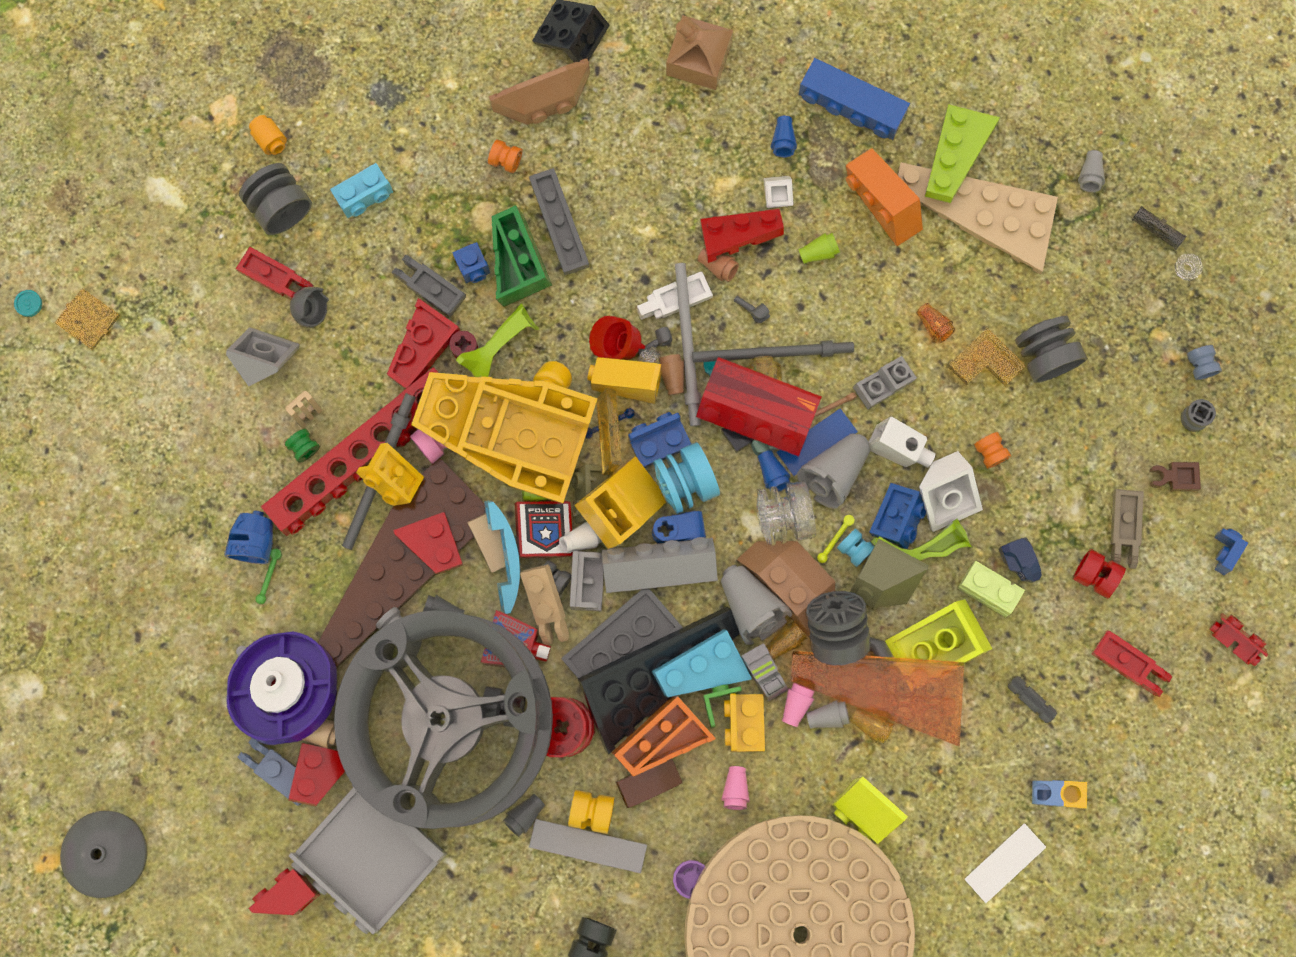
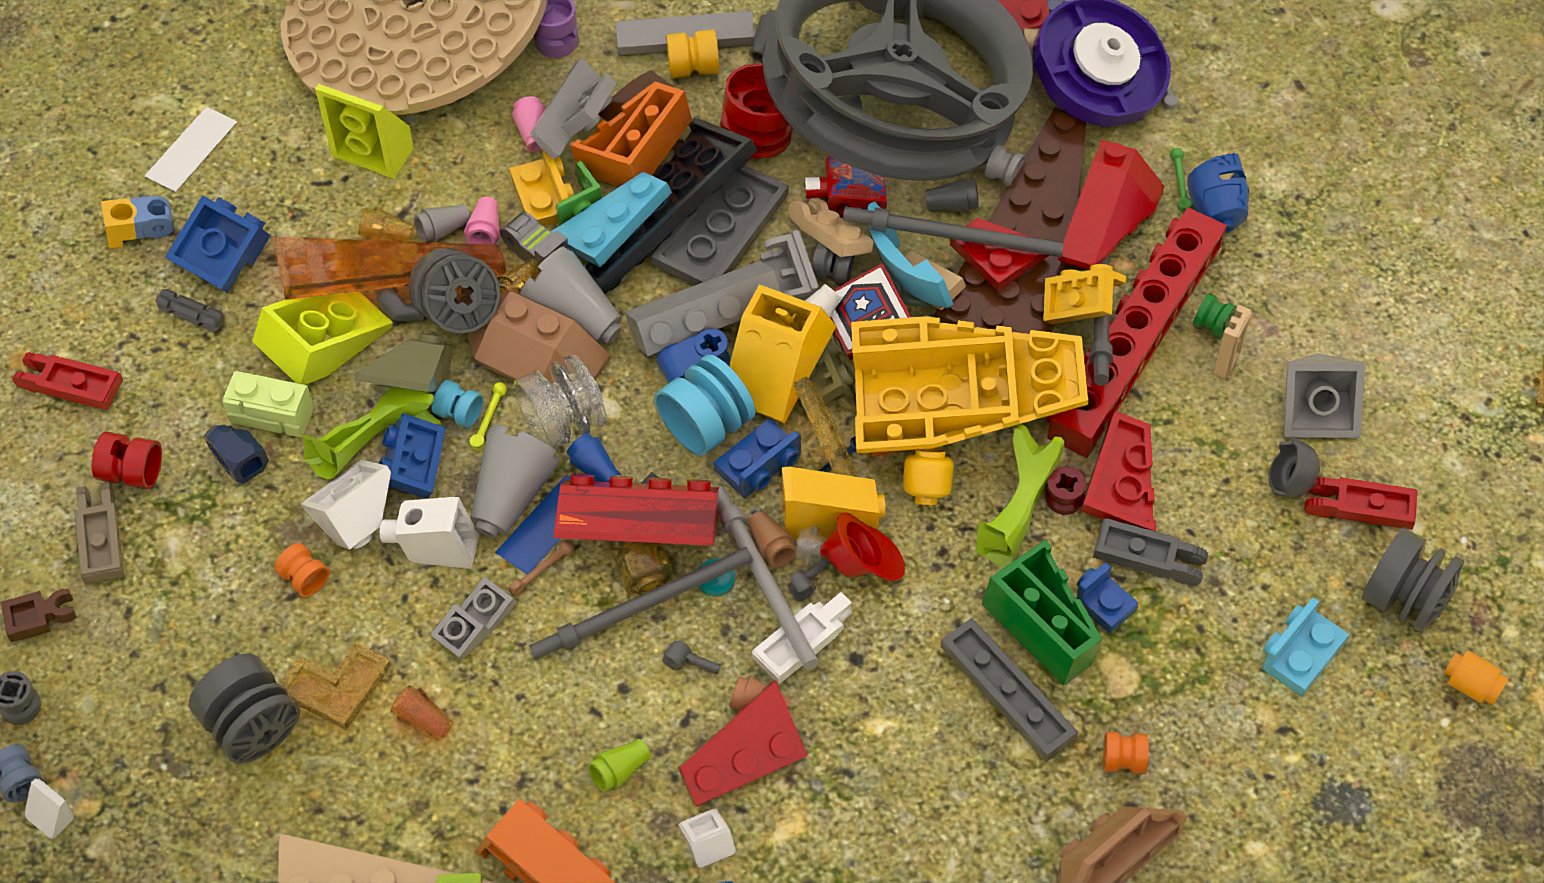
camera: 160 degrees right, 20 degrees down
none -> white slope [25,778,75,839]
none -> blue plate [165,195,271,293]
none -> light grey bracket [530,58,617,159]
none -> dark grey bar [843,206,1064,258]
none -> red wedge [1057,140,1165,270]

